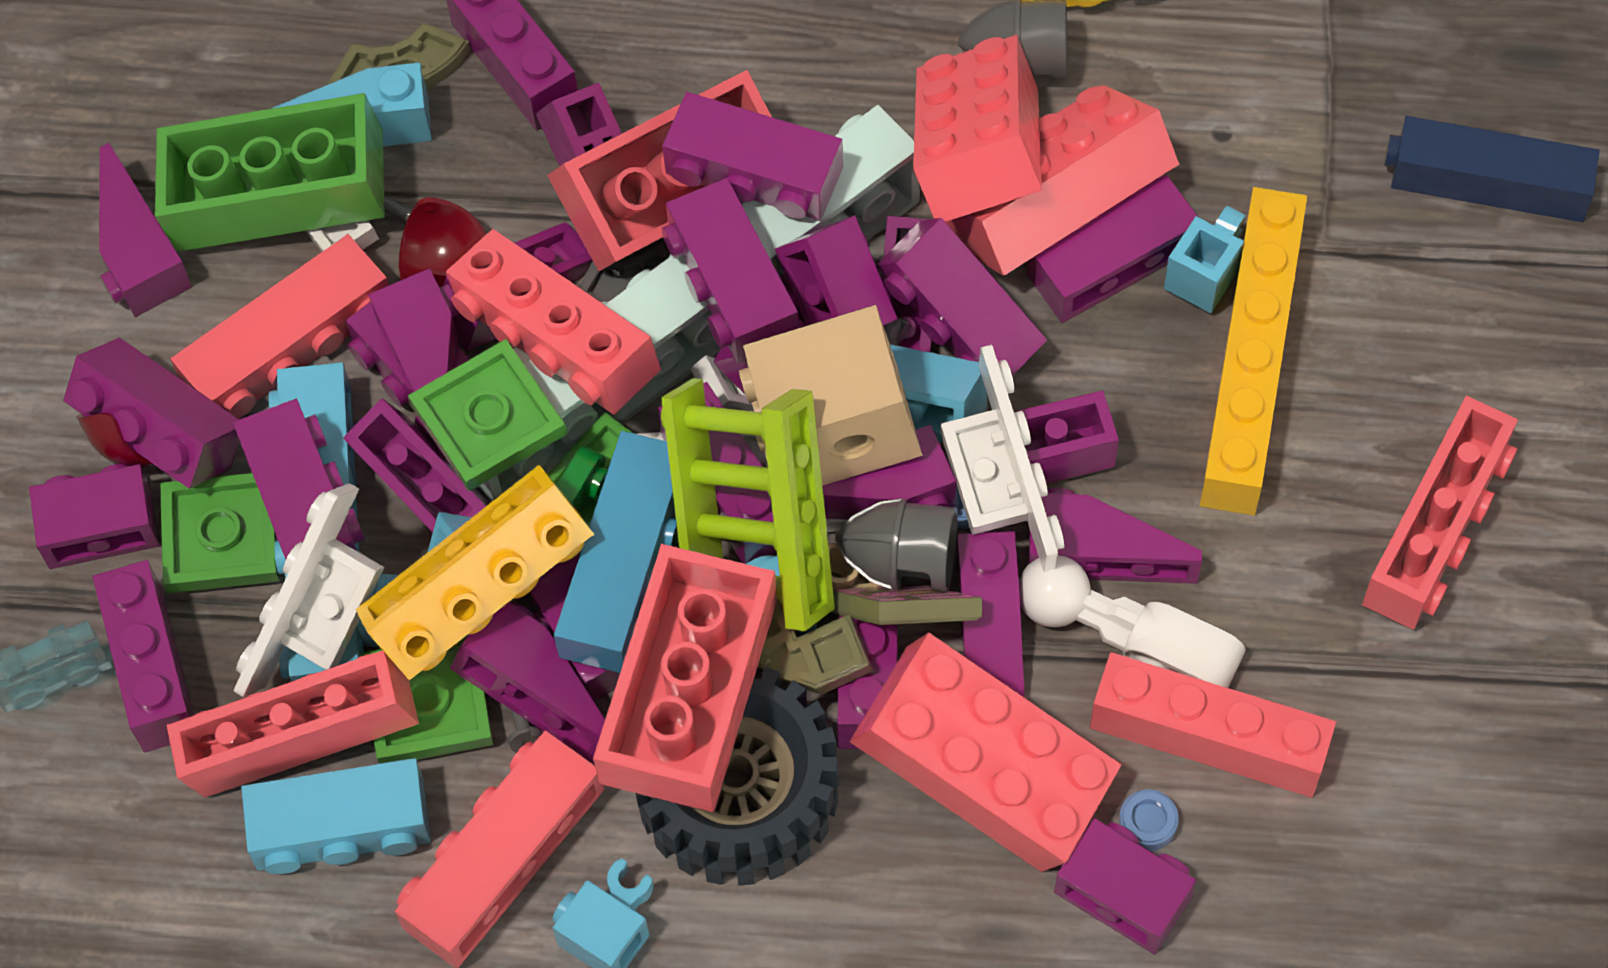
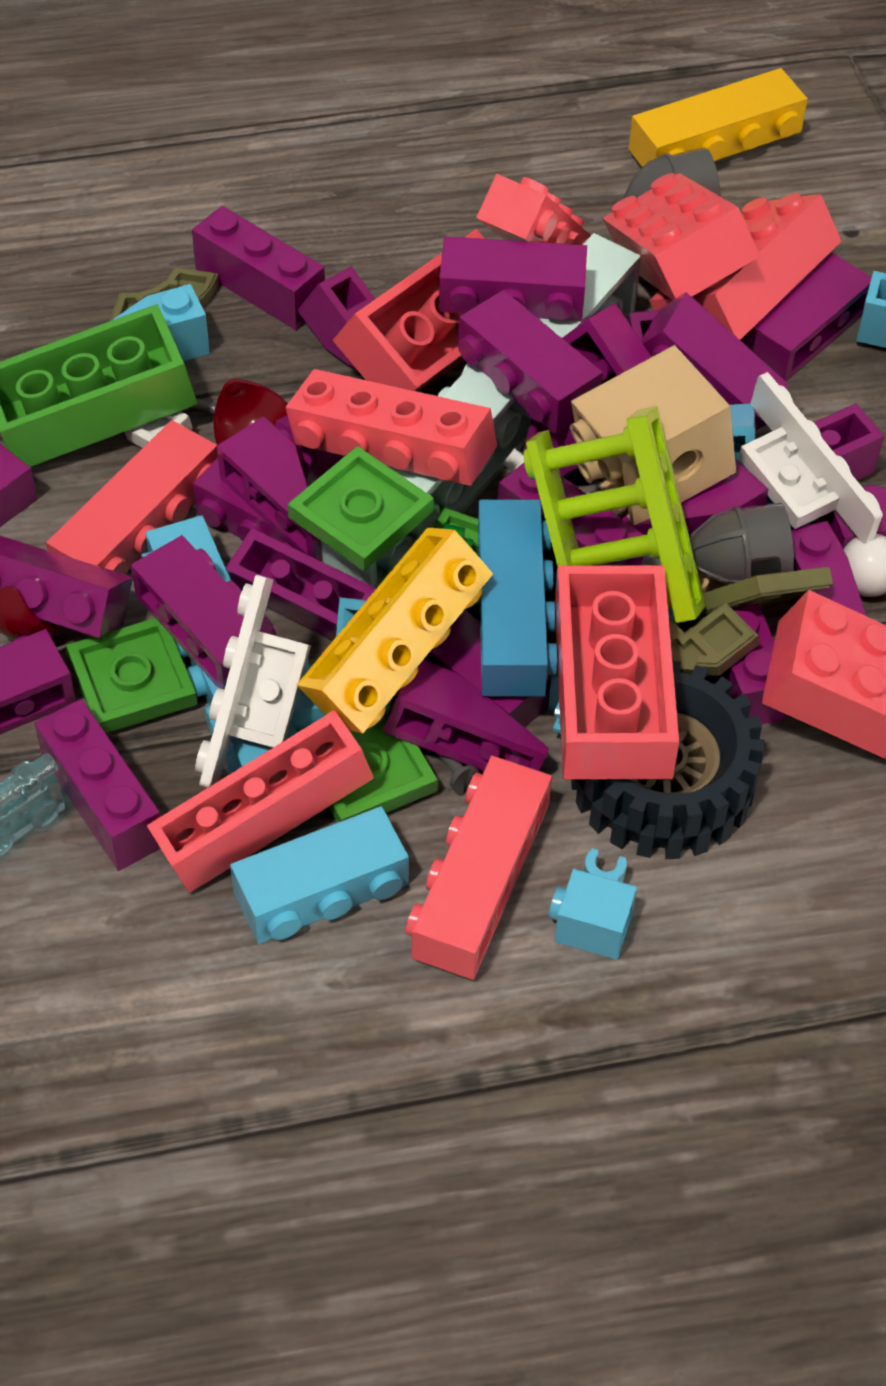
camera: 20 degrees left, 10 degrees down
none -> coral brick [476,174,591,245]

